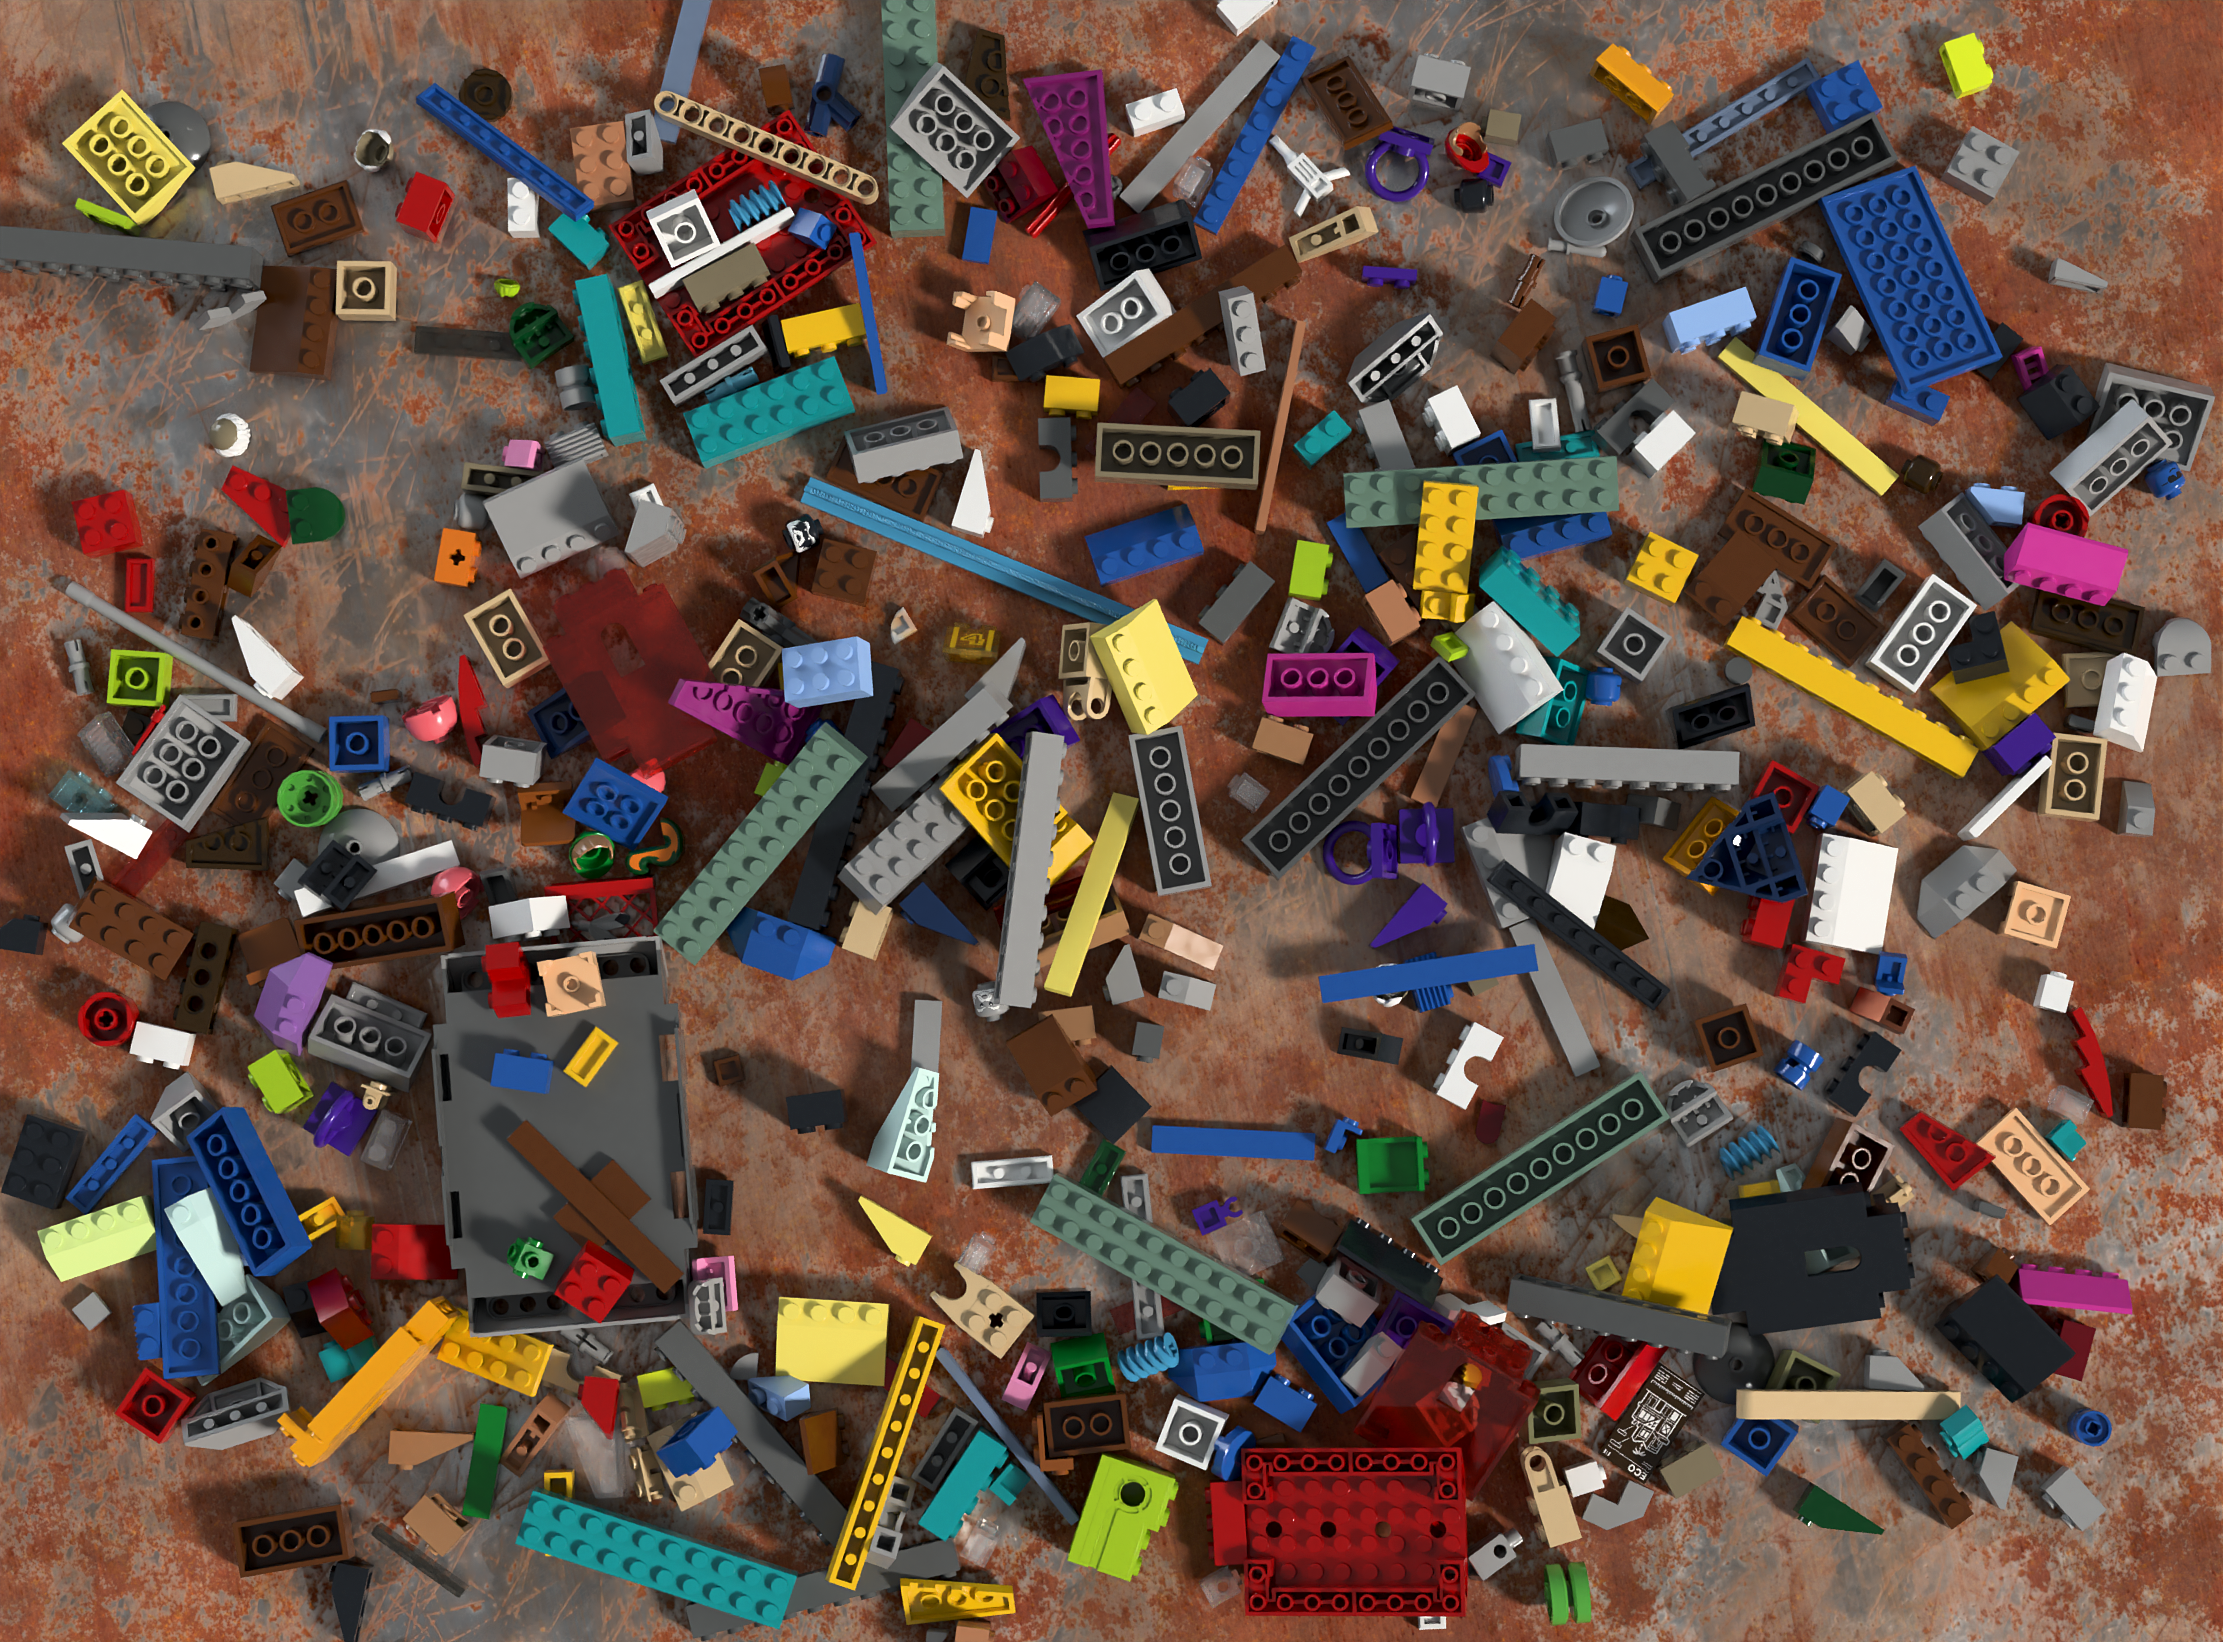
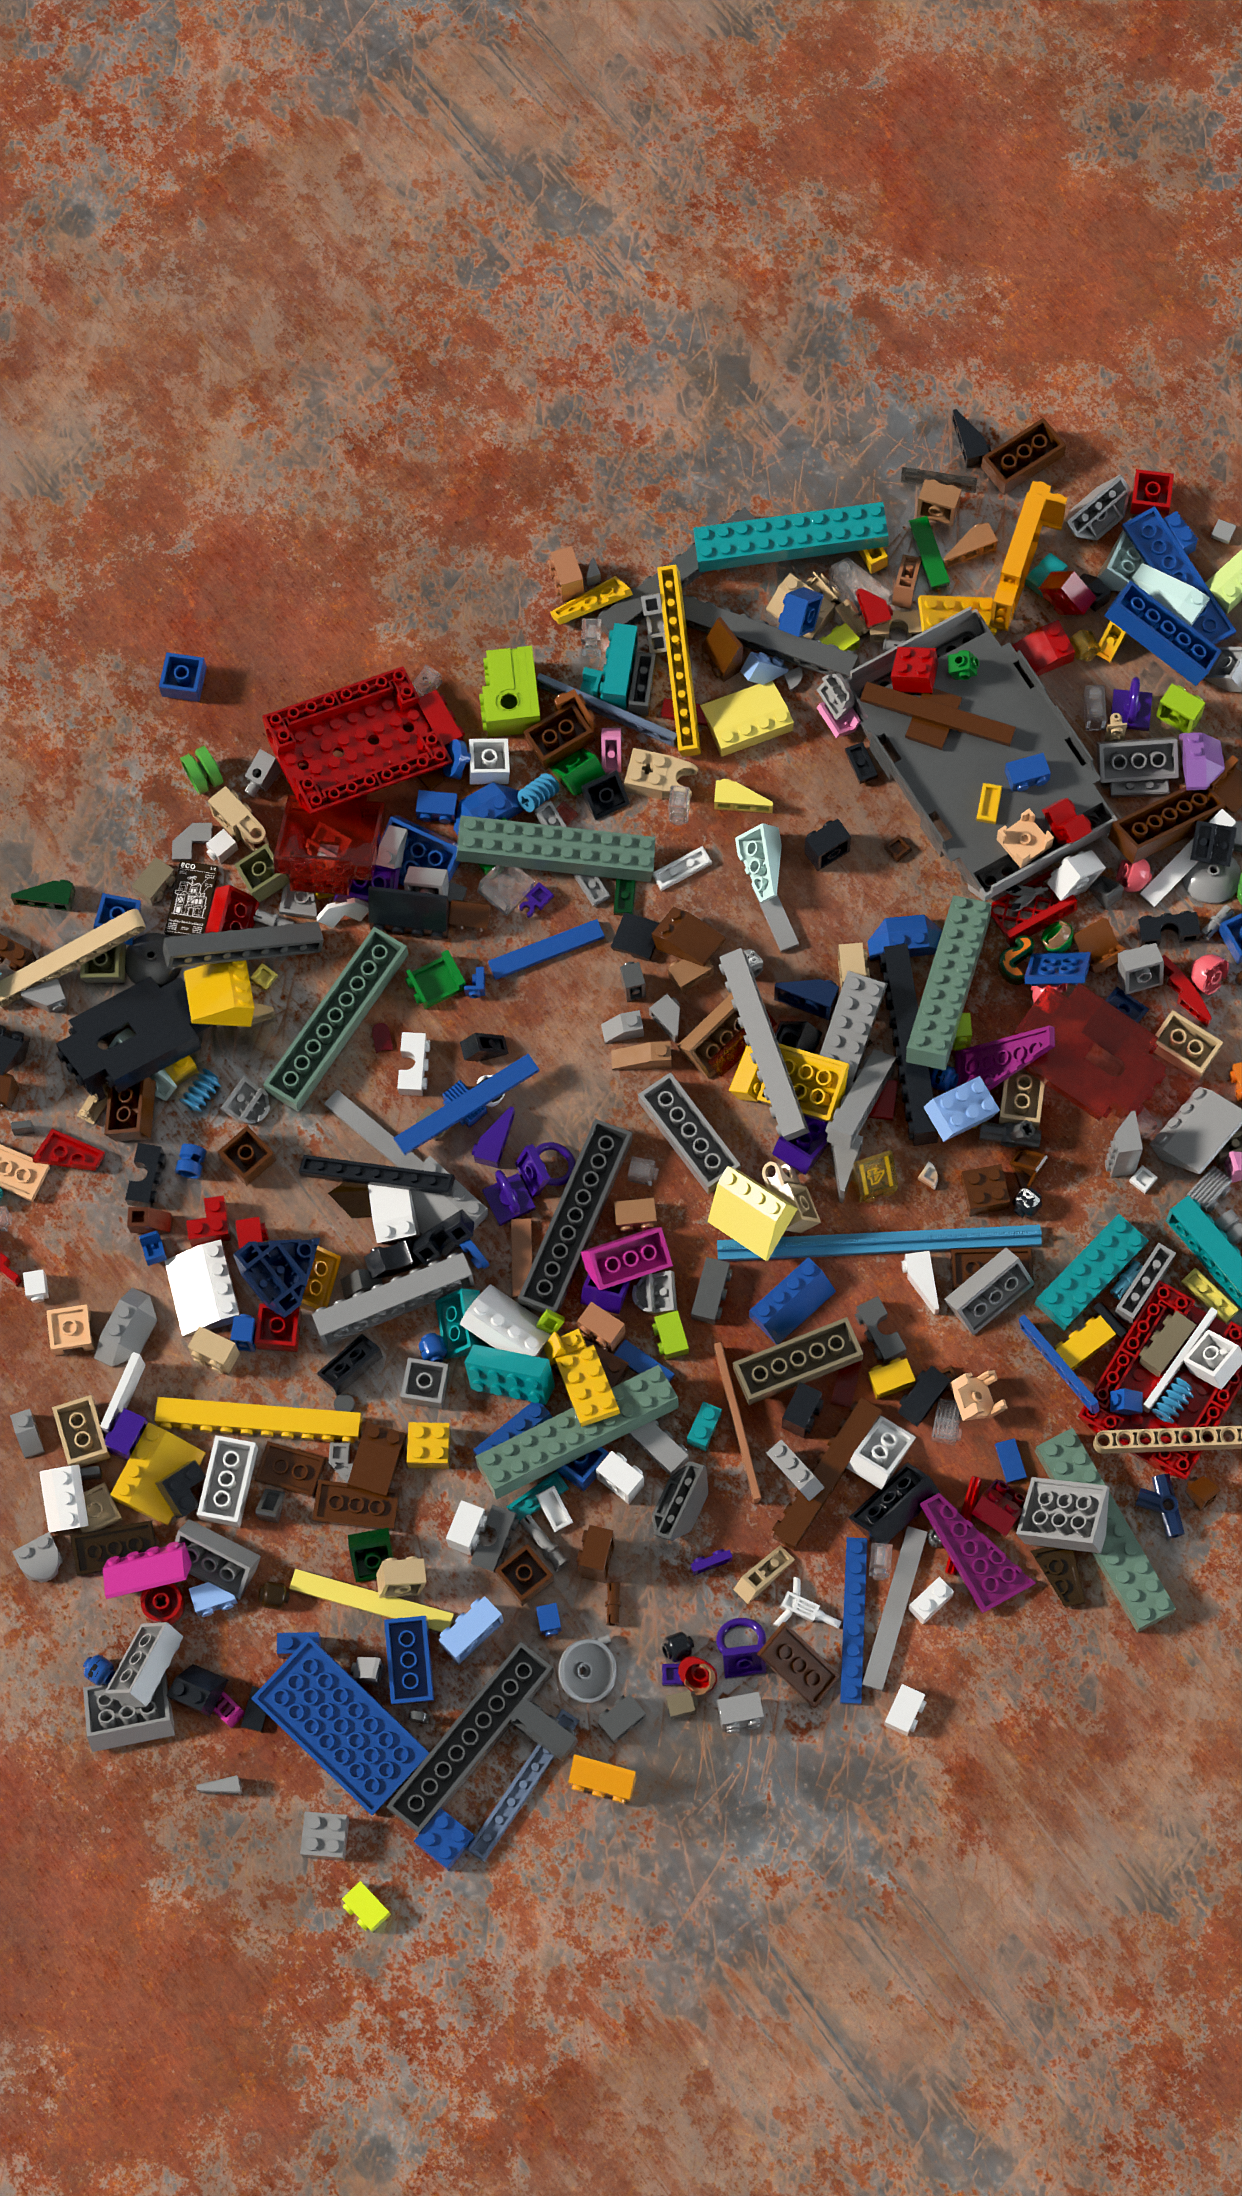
camera: 160 degrees right, 15 degrees down
light yellow tile [1044,792,1140,997] -> none

